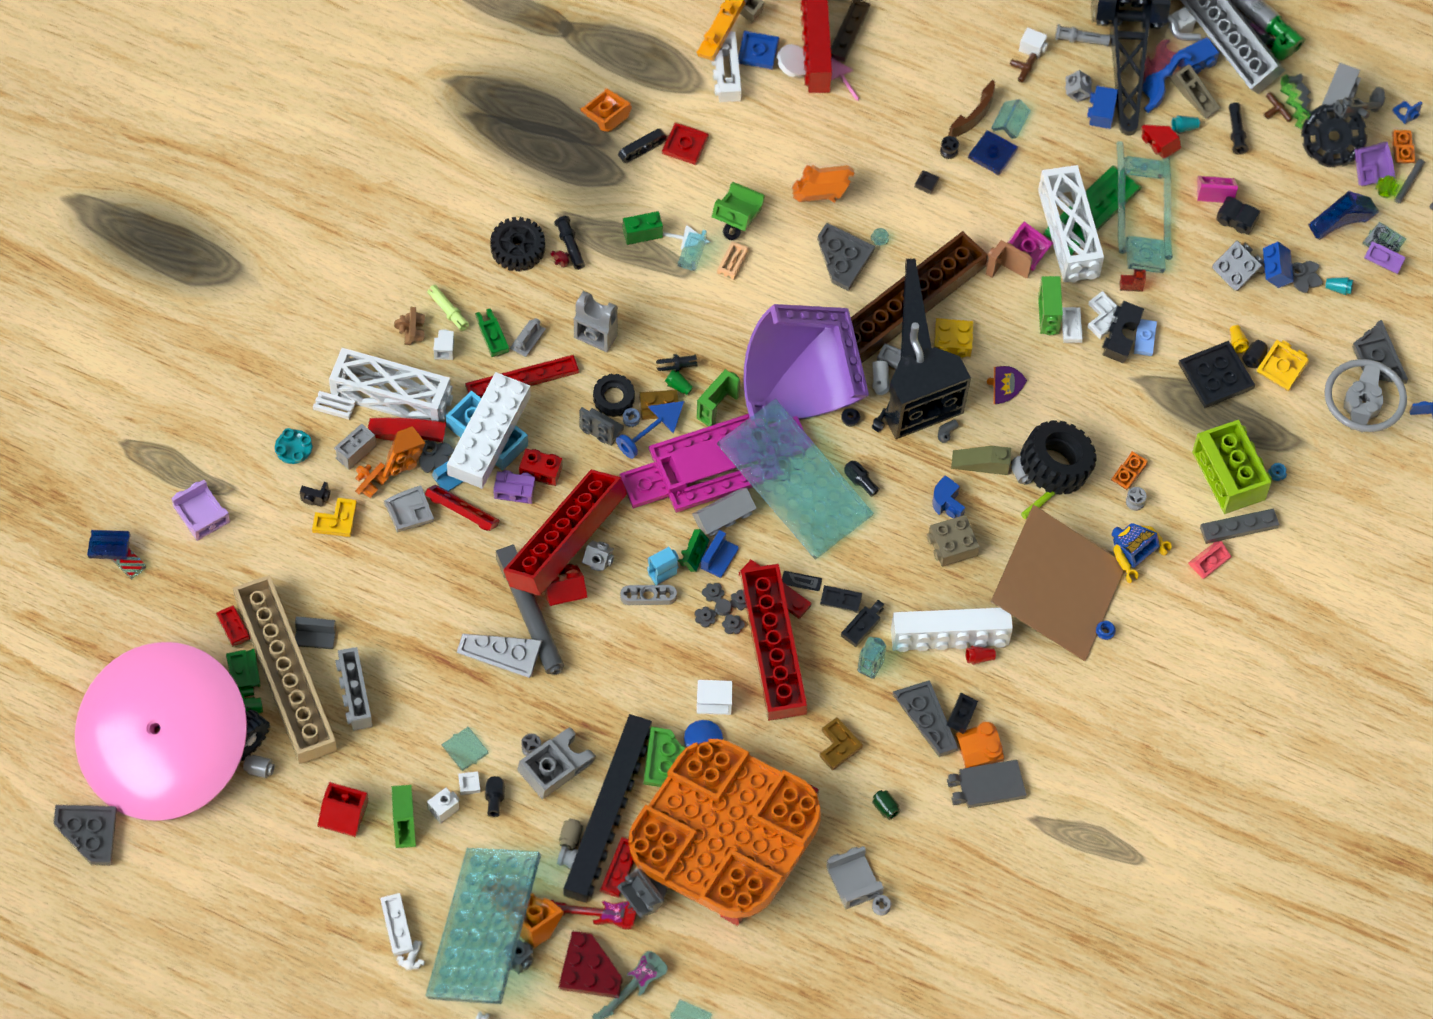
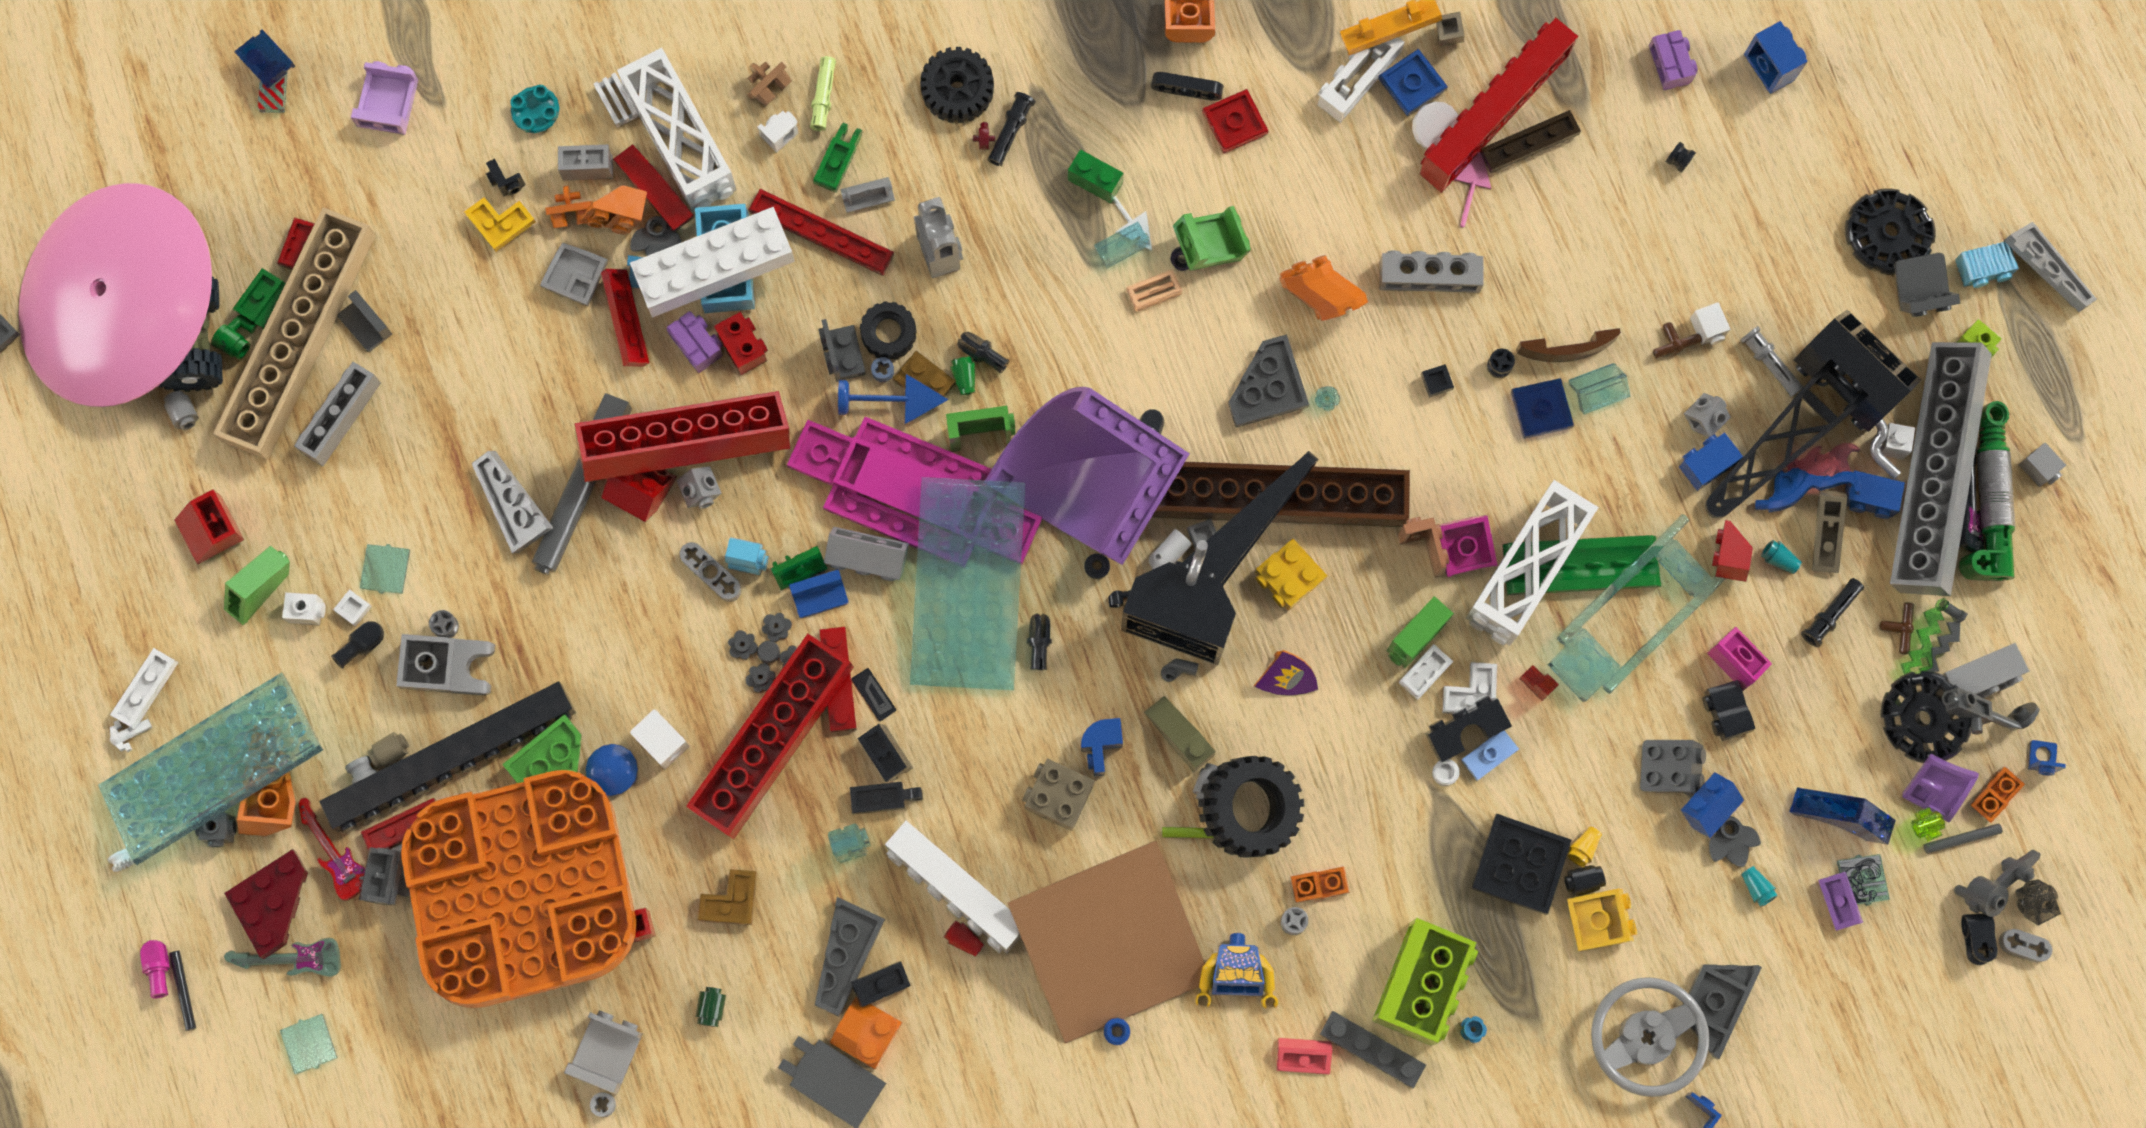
camera: 45 degrees right, 15 degrees up
none -> light grey brick [1380,250,1484,293]
none -> white tile [1432,759,1459,786]

